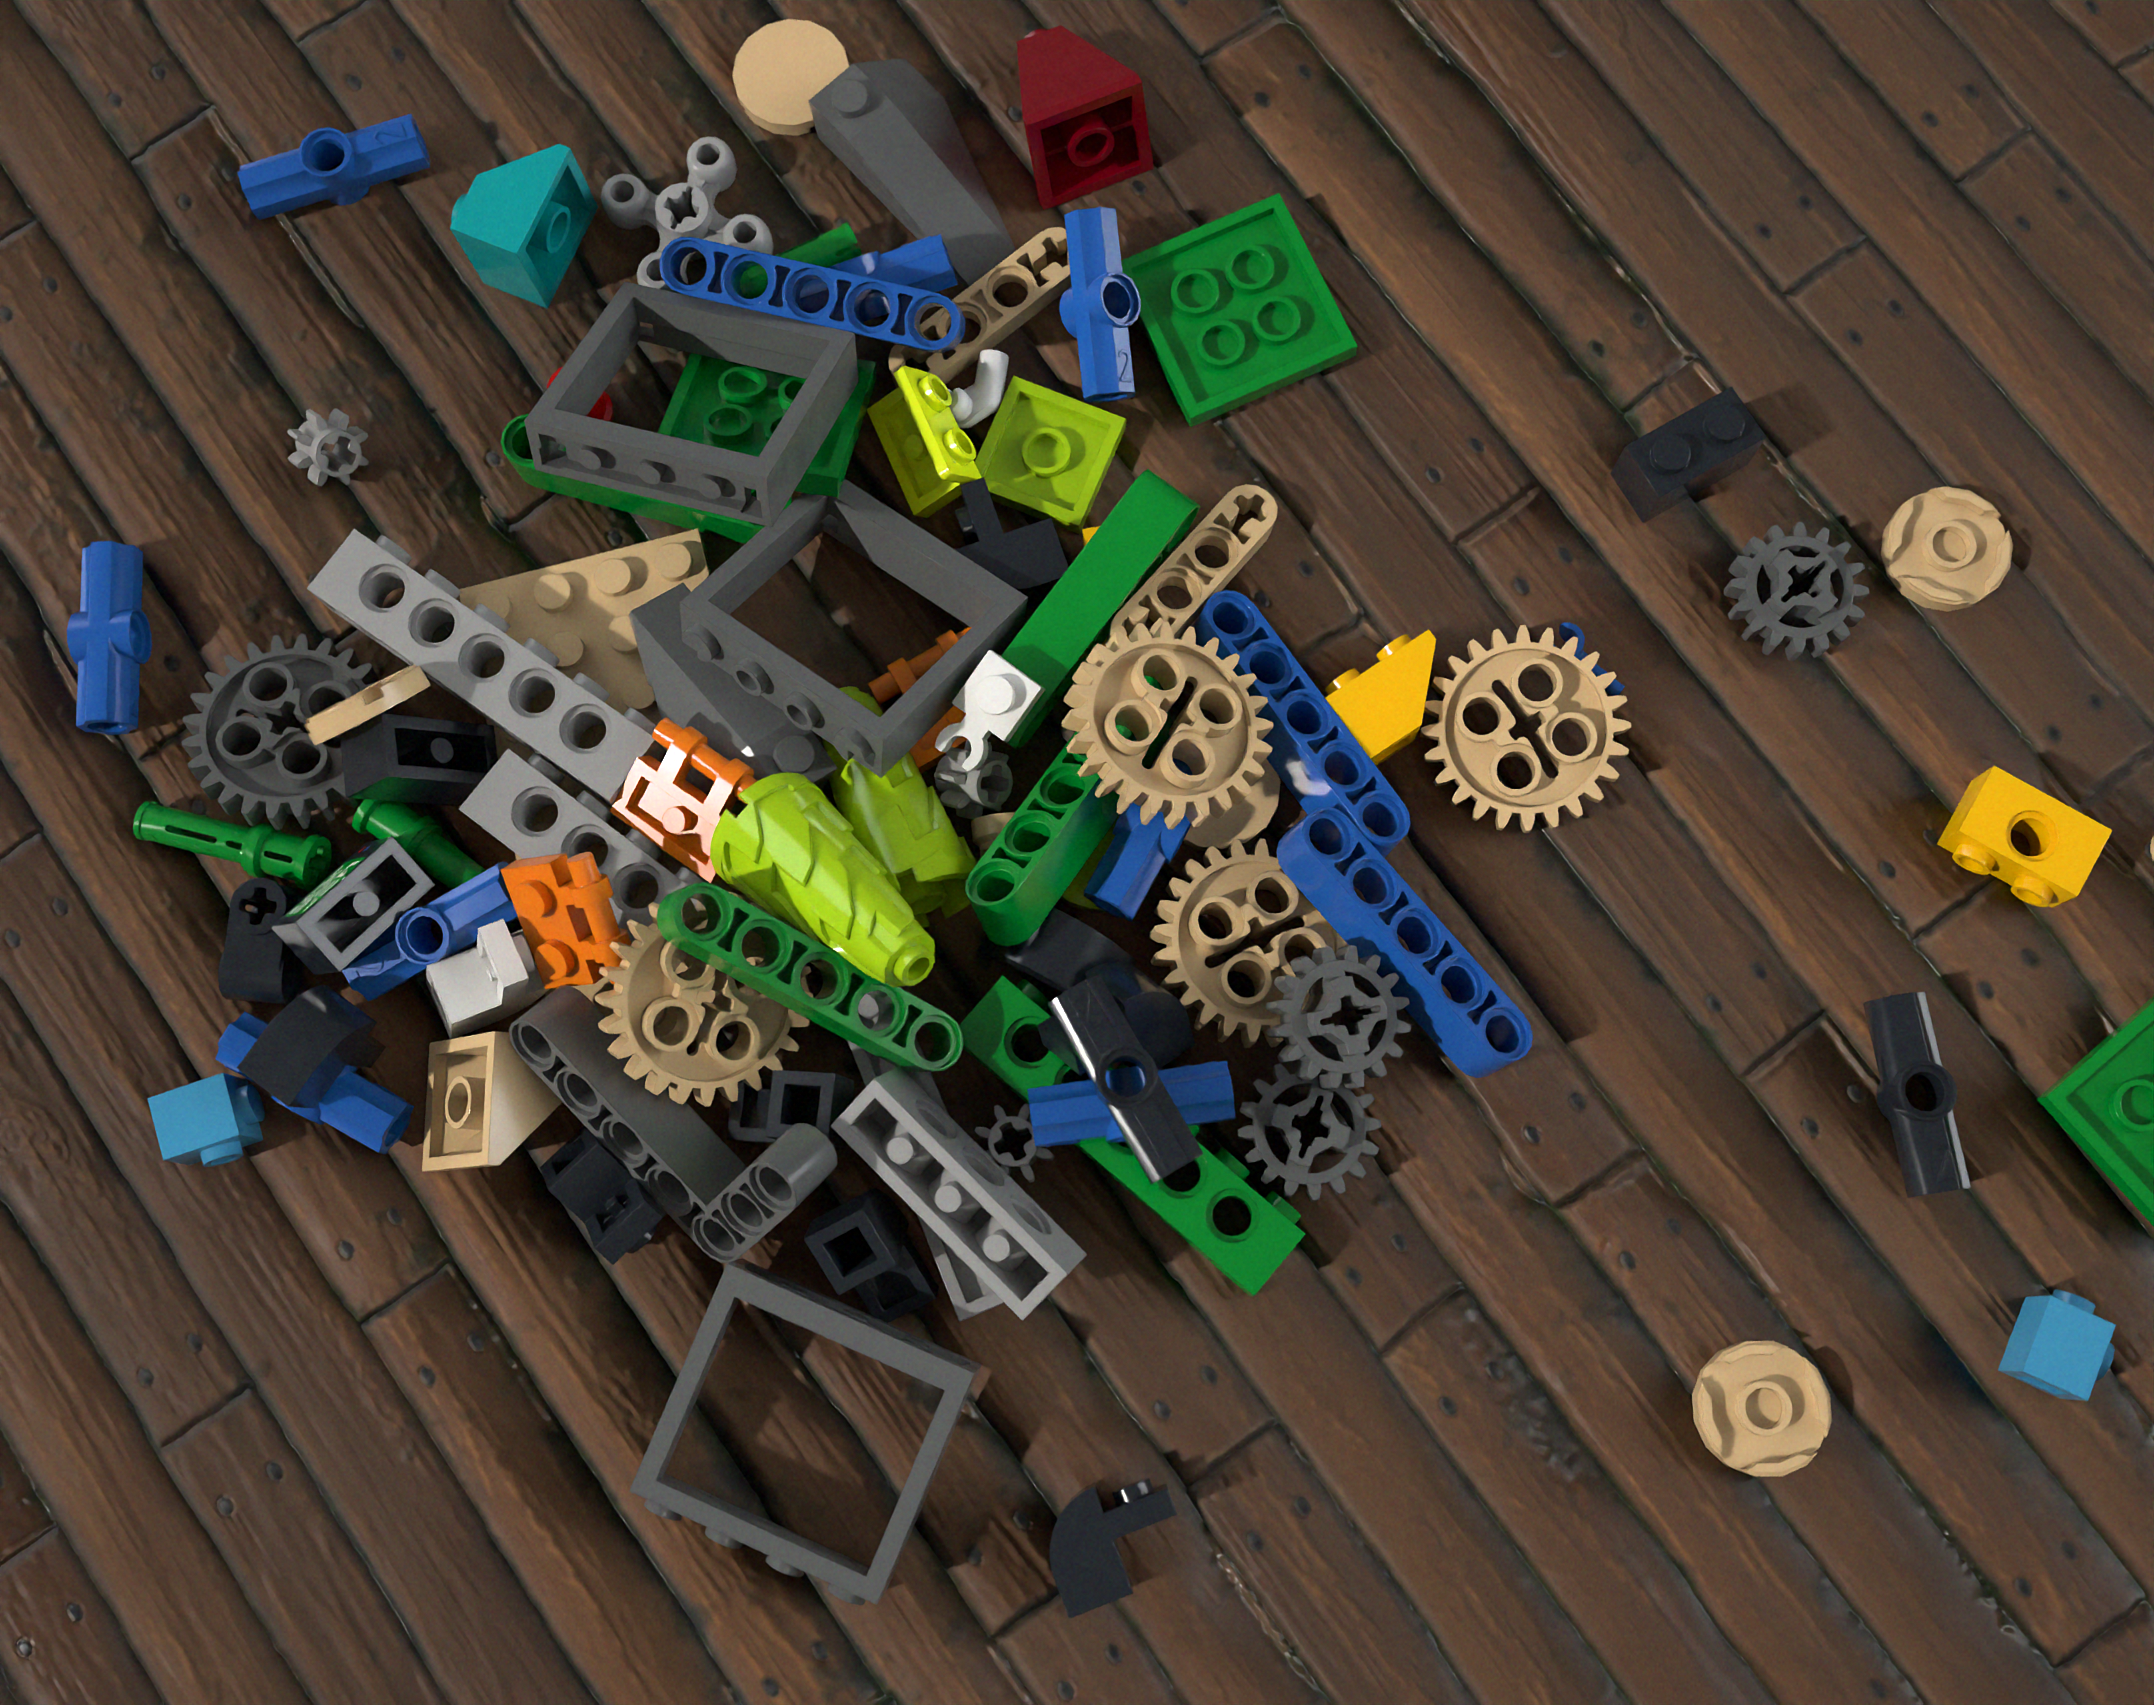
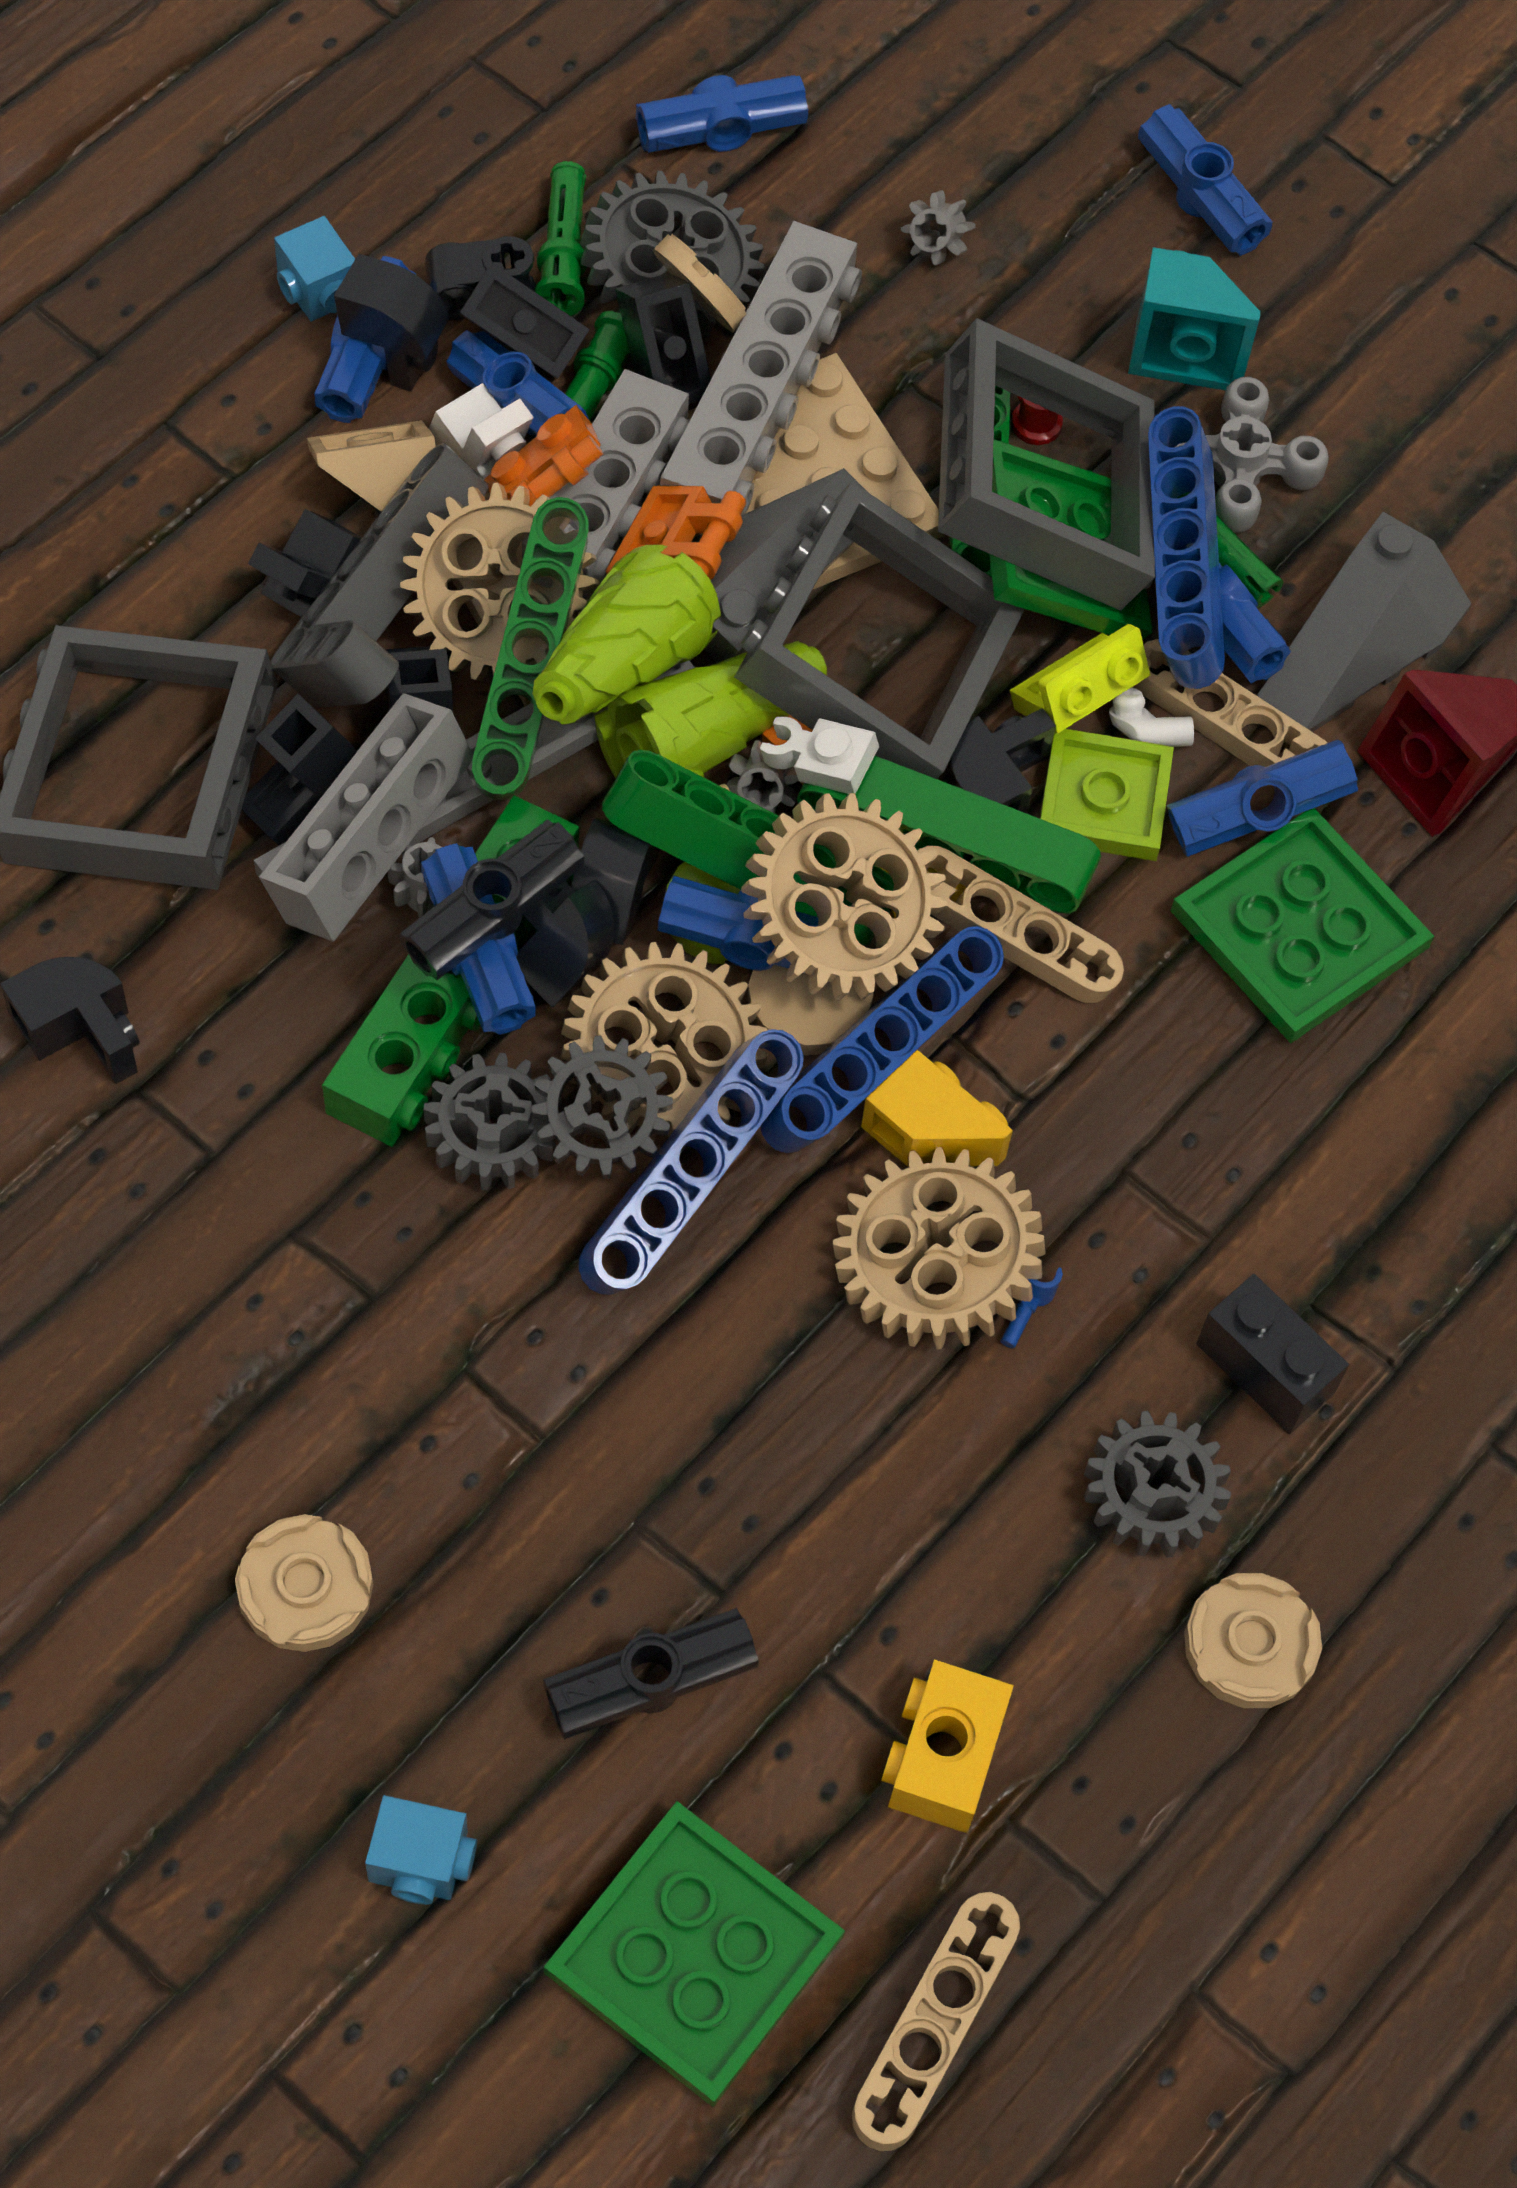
camera: 65 degrees right, 15 degrees down
tan tile [732,19,849,136] -> none

